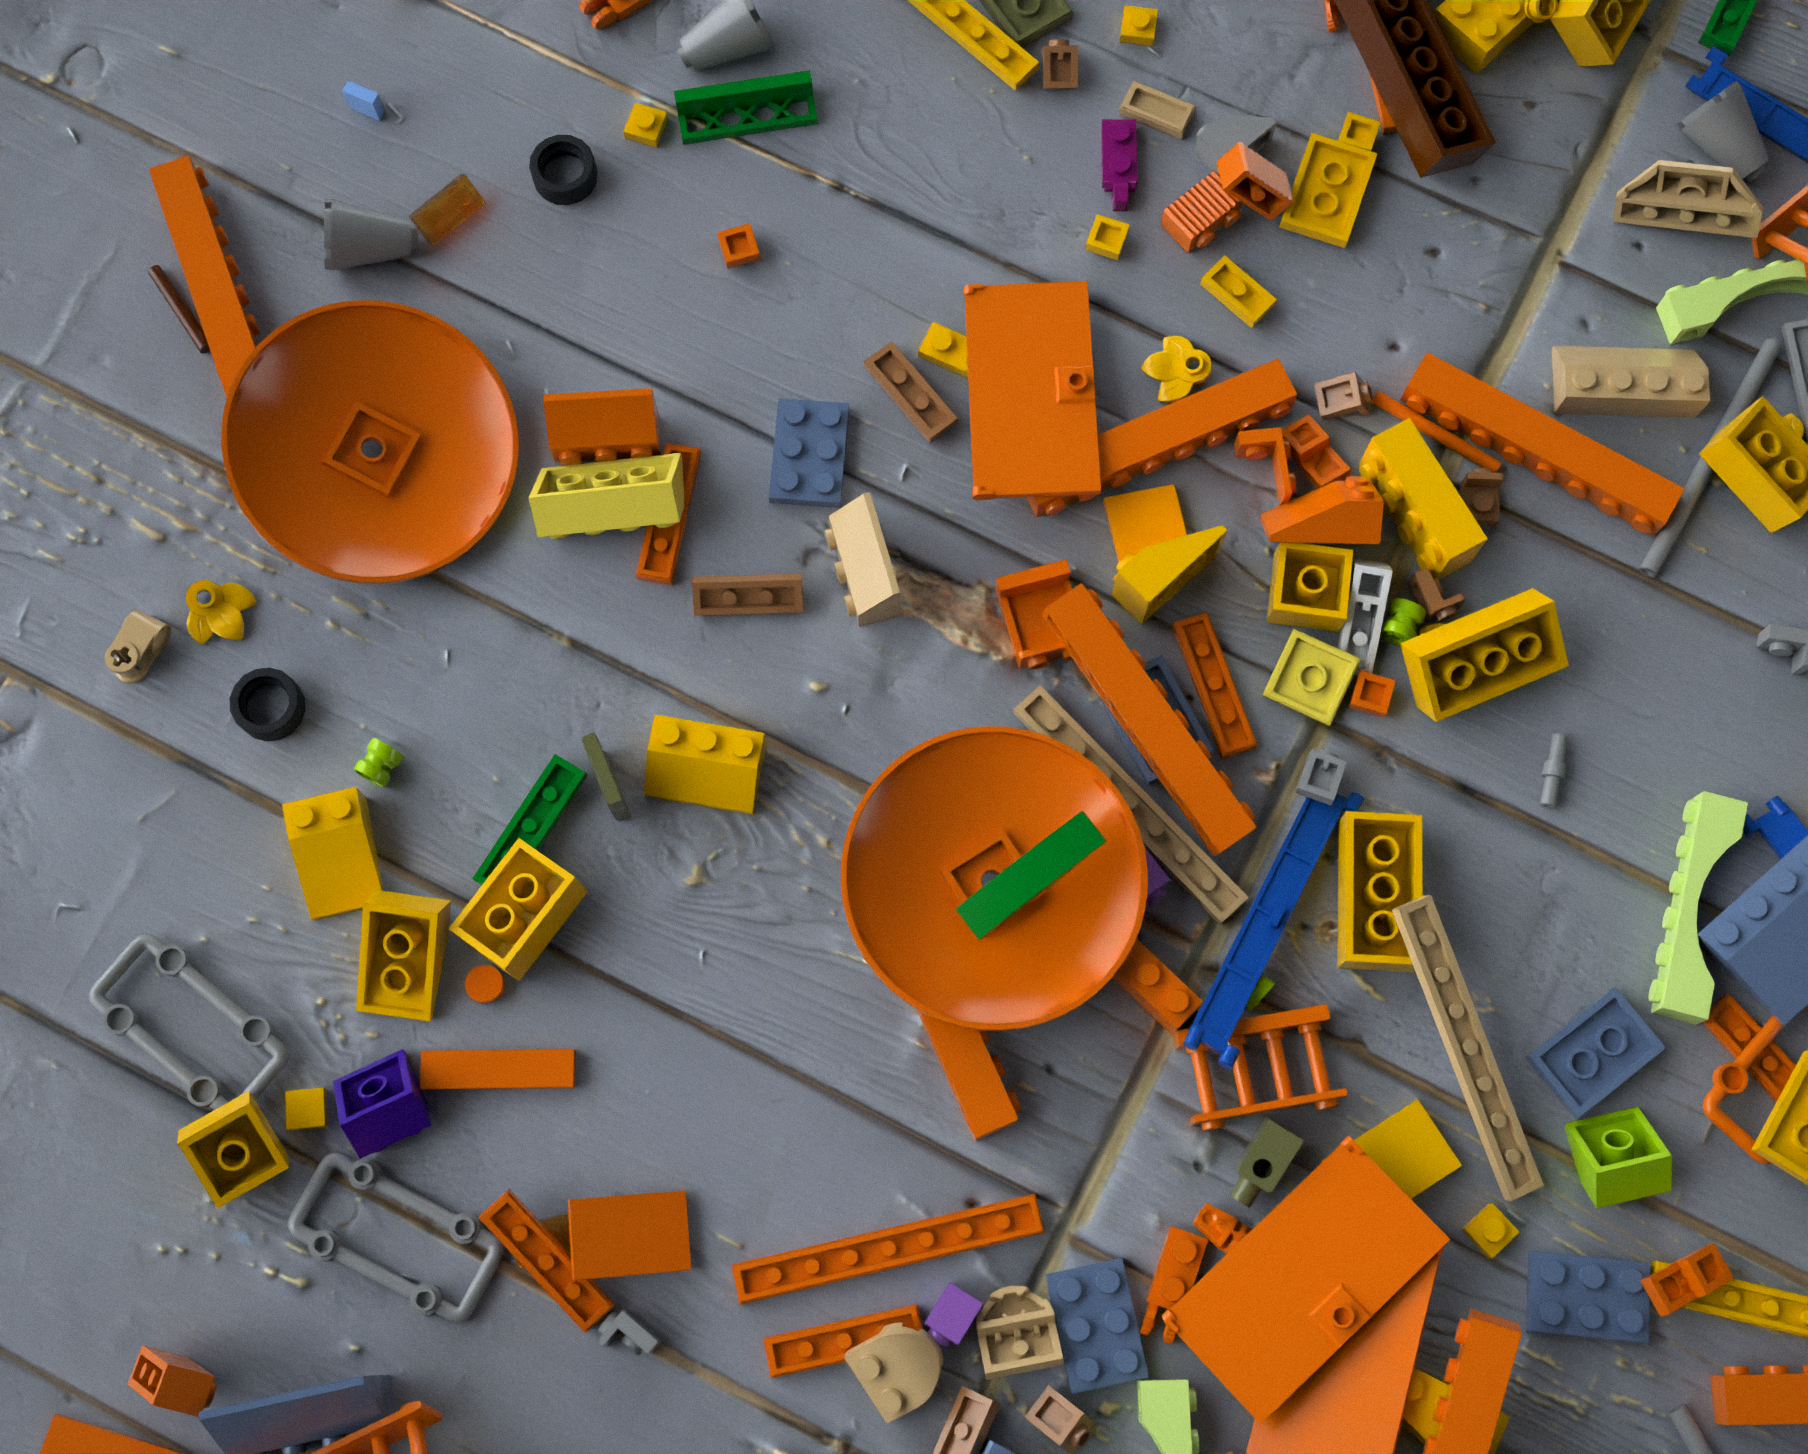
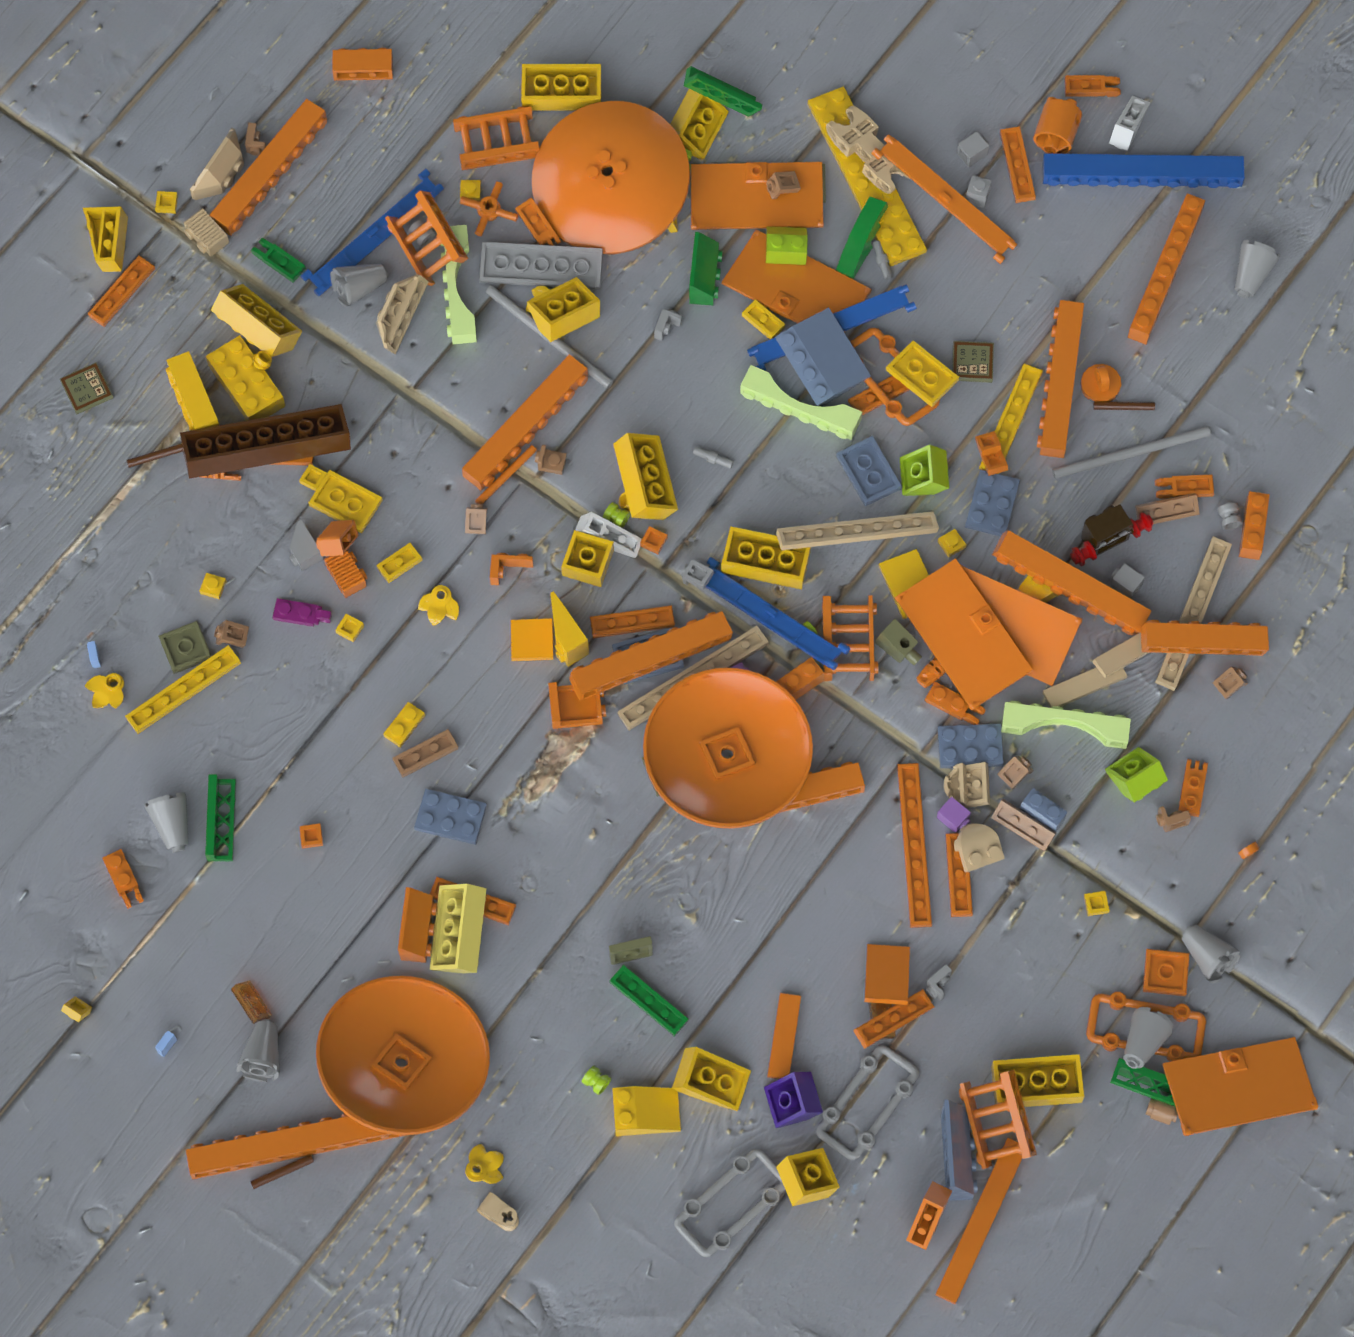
camera: 80 degrees left, 5 degrees down
black tyre [229,667,306,741] -> none
yellow tile [285,1087,328,1131] -> none
yellow slope [448,838,588,982] -> none
orange tile [465,965,505,1004] -> none
black tyre [529,134,598,205] -> none
yellow plate [623,103,668,148] -> none
yellow slope [644,714,767,815] -> none
medium nougat plate [692,573,803,616] -> none
tan slope [824,492,901,627] -> none
green slope [956,811,1107,940] -> none
orange door [963,281,1101,501] -> none
orange brick [1026,358,1298,517] -> none
tan tile [1119,80,1196,140] -> none
orange slope [1260,476,1384,544] -> none
light yellow tile [1262,628,1361,726] -> none
orange slope [1282,414,1351,489] -> none
yellow brick [1359,418,1488,580] -> none
medium nougat bracket [1407,568,1466,623] -> none
tan slope [1552,346,1710,418] -> none

